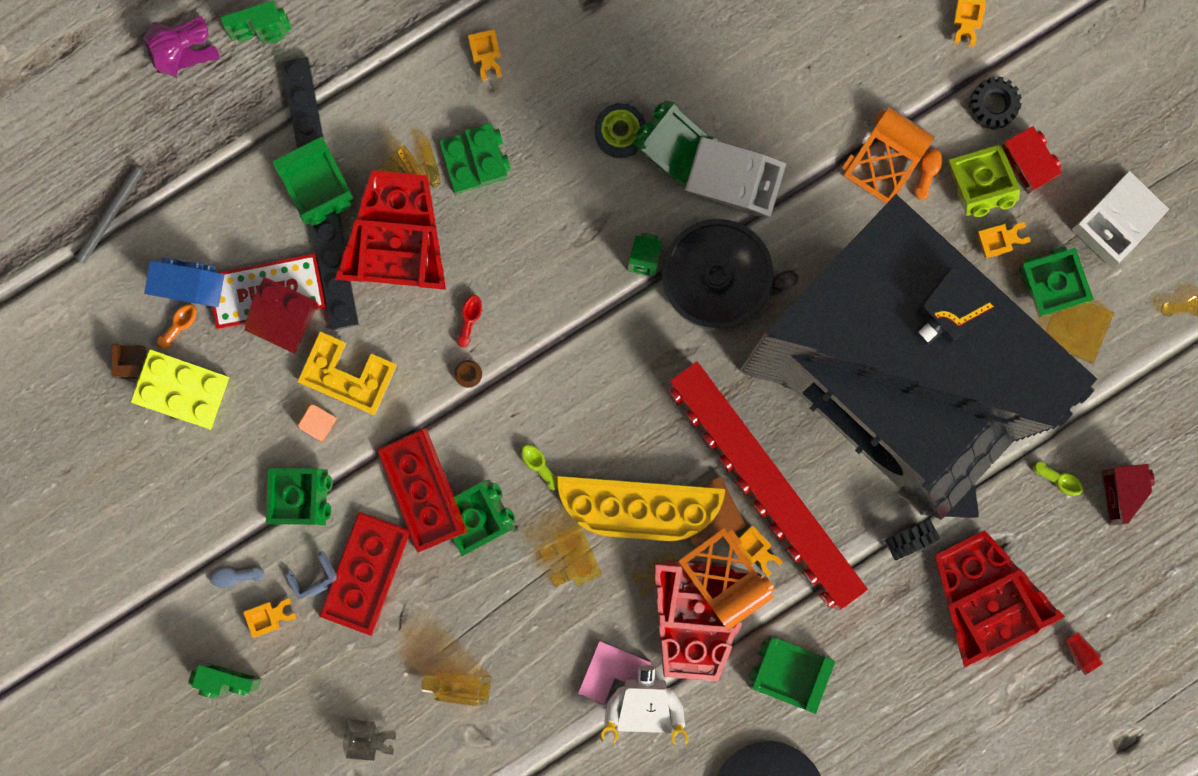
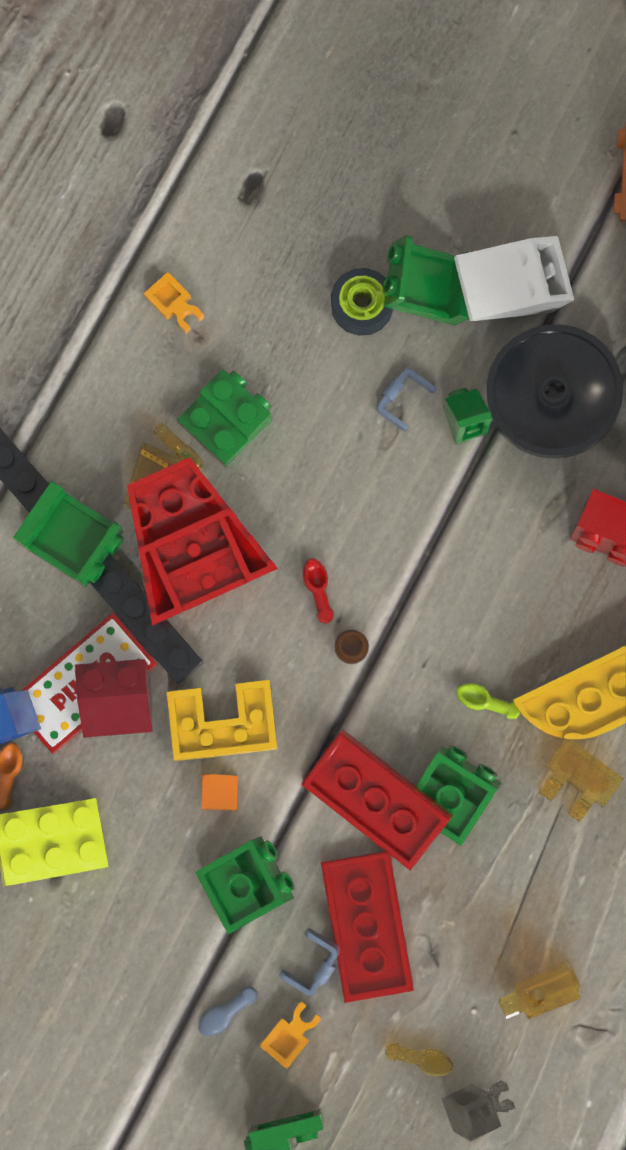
camera: 25 degrees left, 5 degrees down
none -> sand blue piece [378,369,437,432]
none -> clear yellow piece [385,1043,454,1077]

